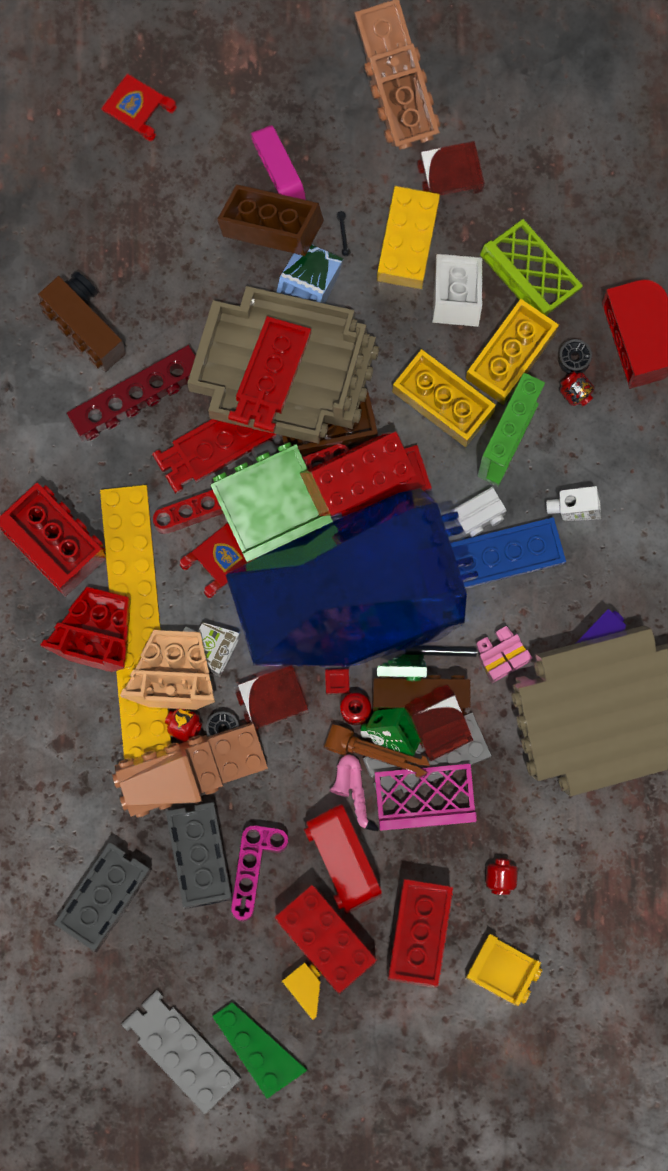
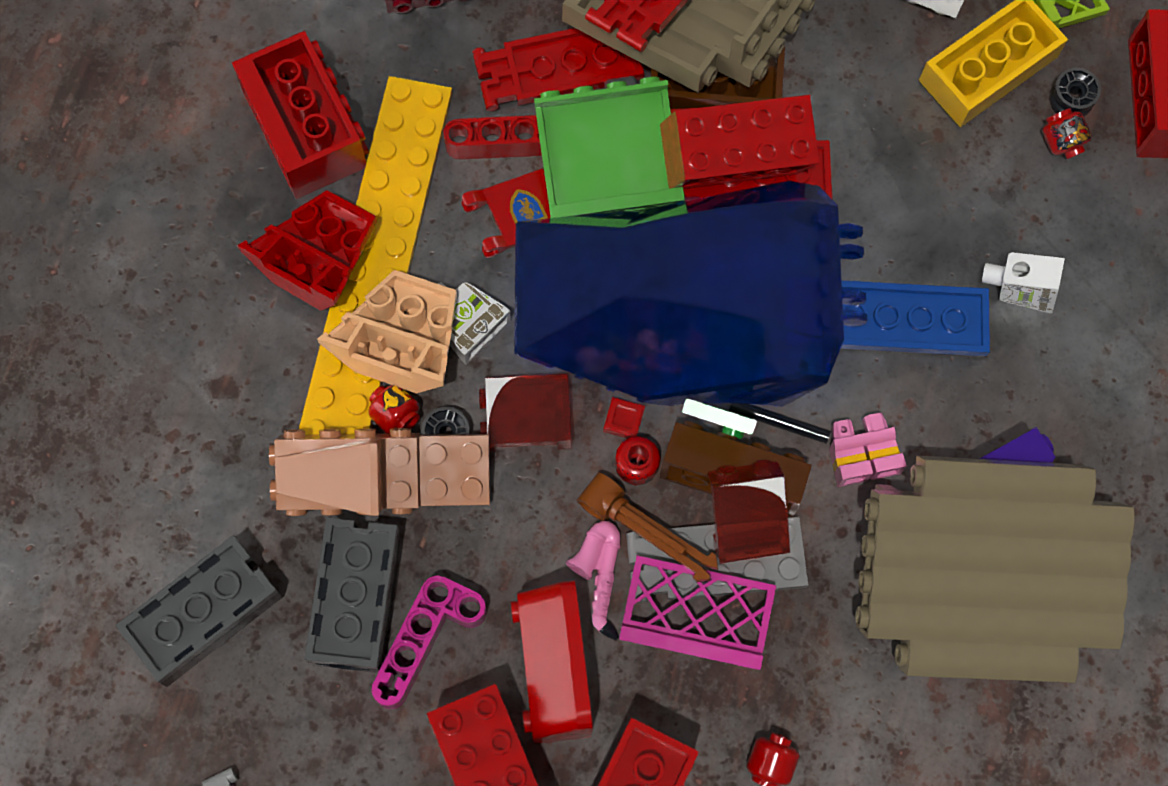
camera: 15 degrees right, 5 degrees down
green torso [361,708,422,756] -> none
yellow brick [392,349,496,448] -> none
white brick [451,487,506,538] -> none
bright green panel [478,373,545,487] -> none

